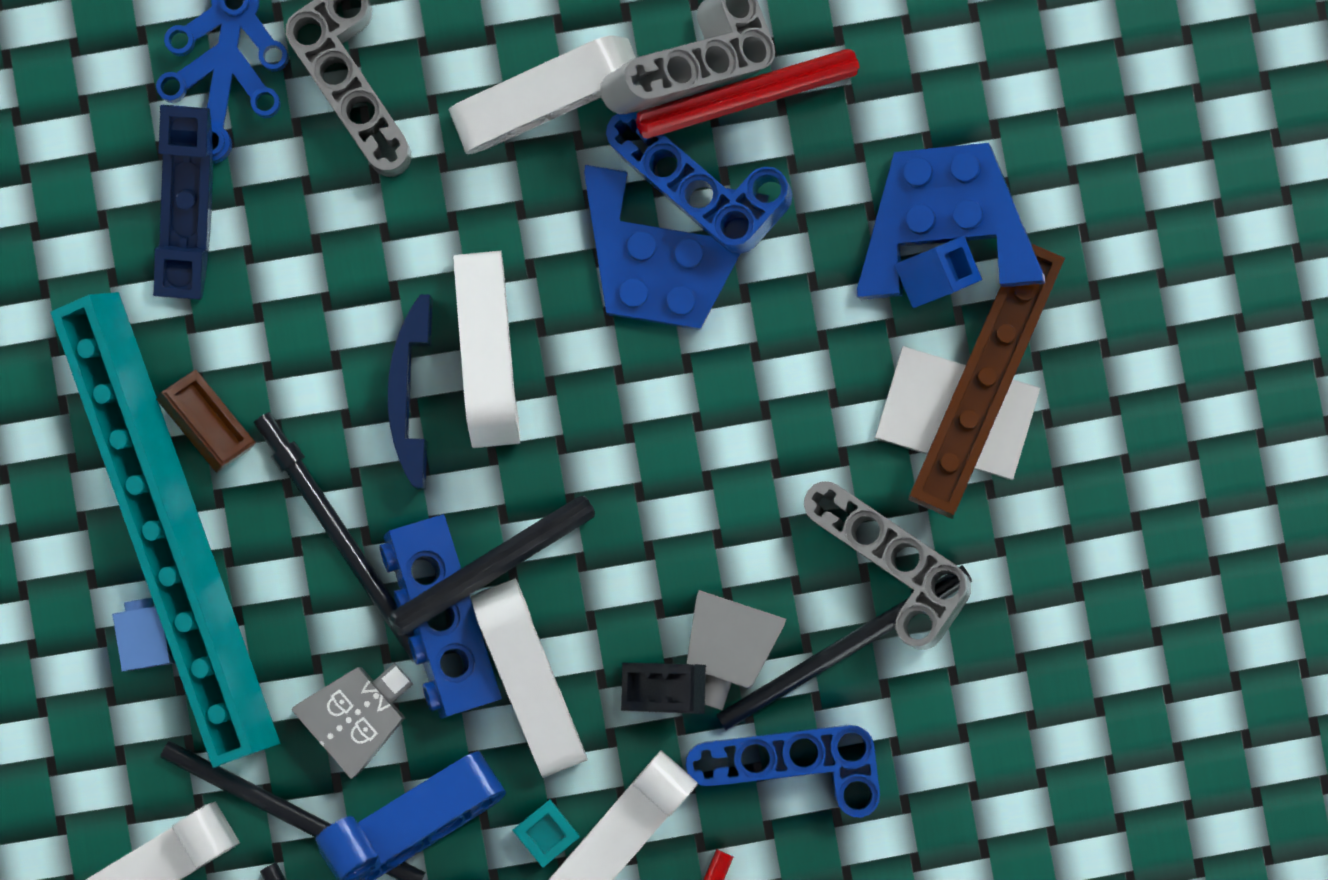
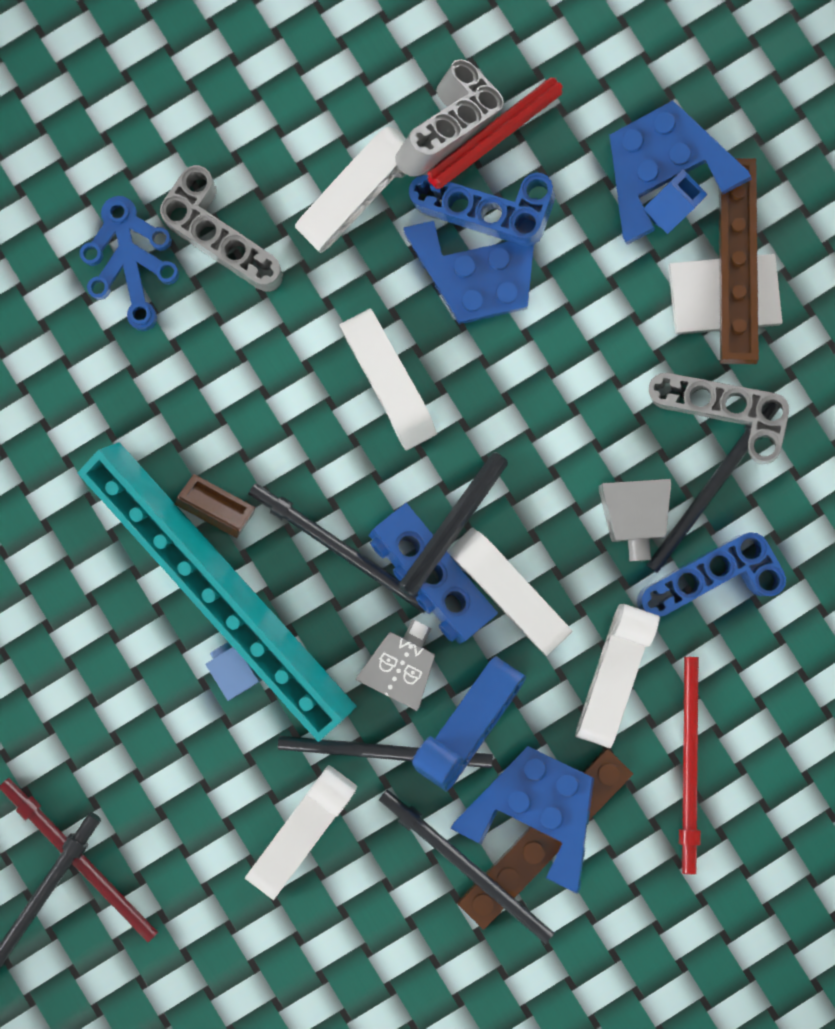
camera: 20 degrees left, 0 degrees up
dark blue slope [153,105,213,300] -> none
dark blue slope [388,294,433,490] -> none
teal plate [512,799,581,868] -> none
black plate [621,663,706,714] -> none

